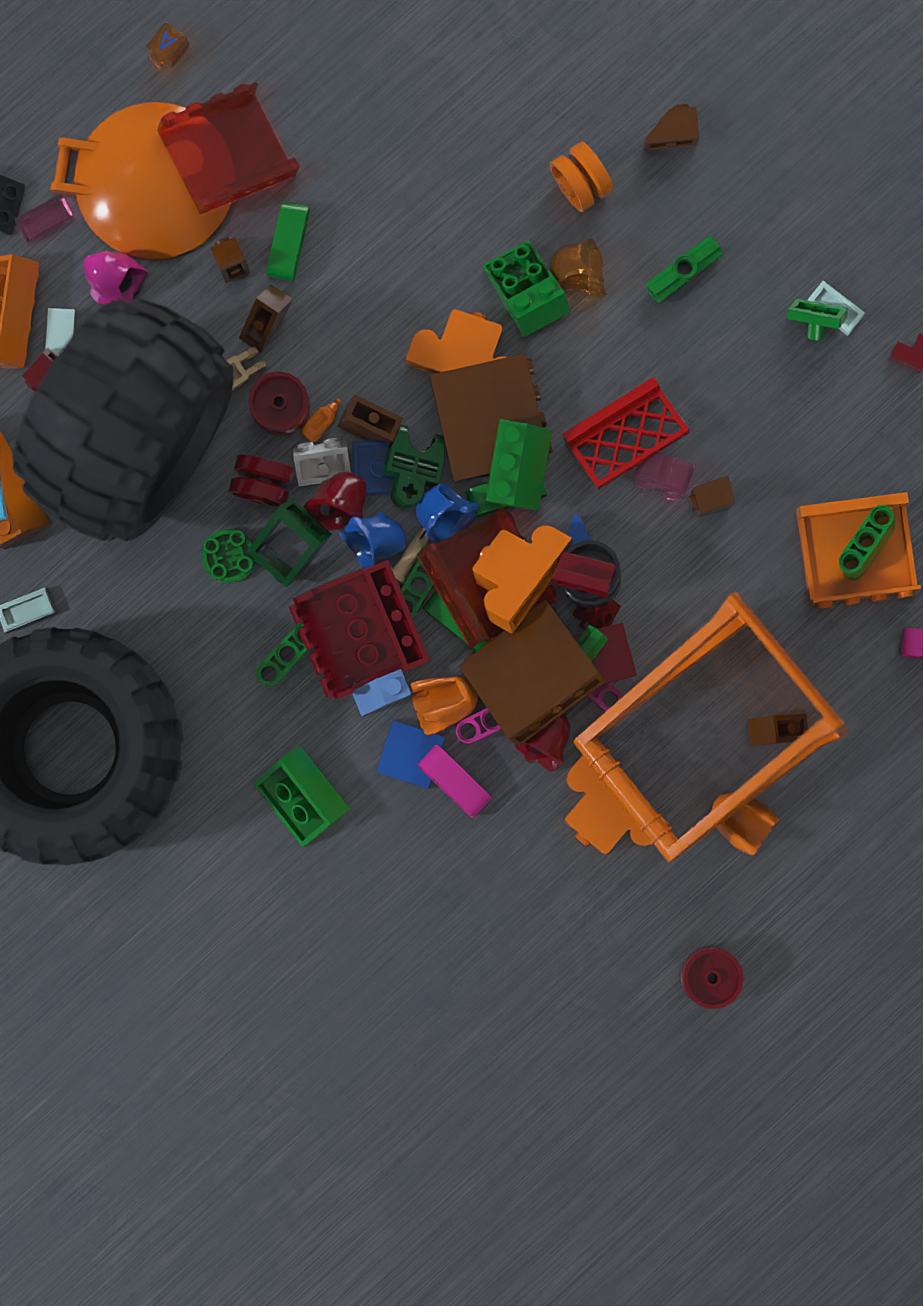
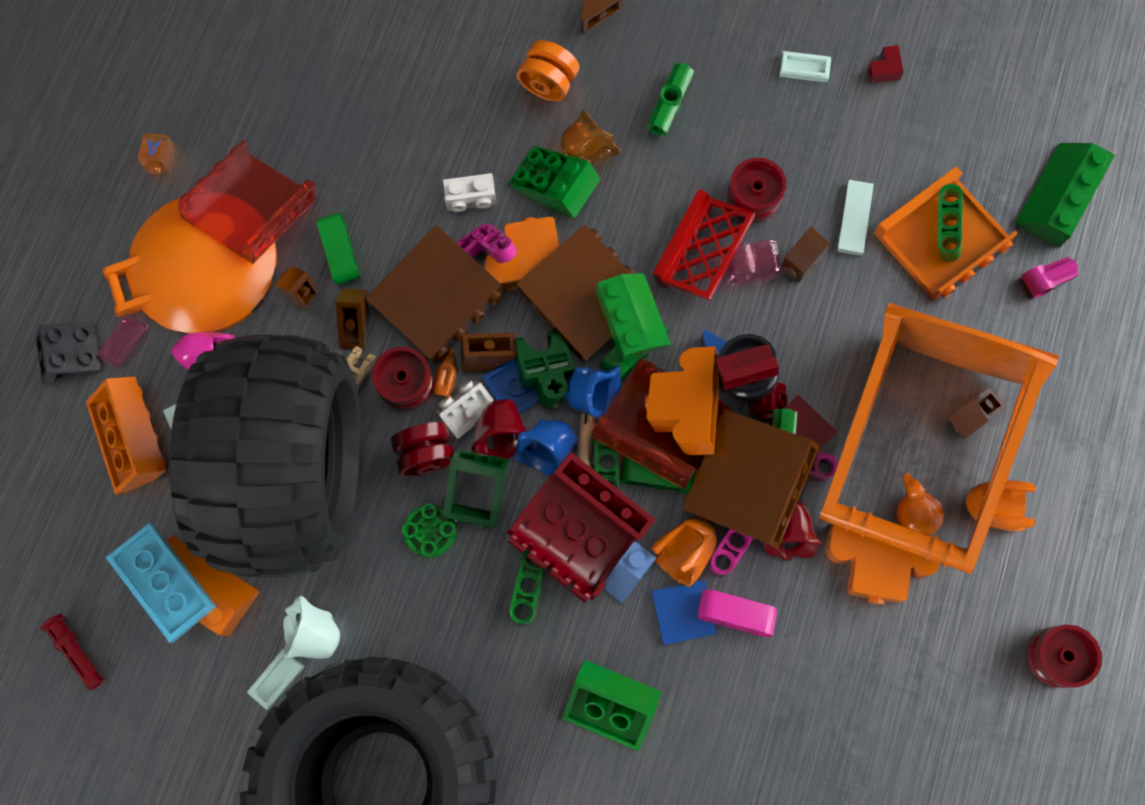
camera: 25 degrees left, 10 degrees down
green tile [787,299,848,340] -> none
none -> light aqua piece [283,596,340,659]
none -> reddish brown panel [365,225,505,364]
none -> white bracket [443,173,496,212]
none -> dark pink beam [456,223,517,263]
none -> dark red wheel [727,157,786,223]
none -> light aqua tile [837,180,874,256]
none -> orange hair [896,473,945,536]

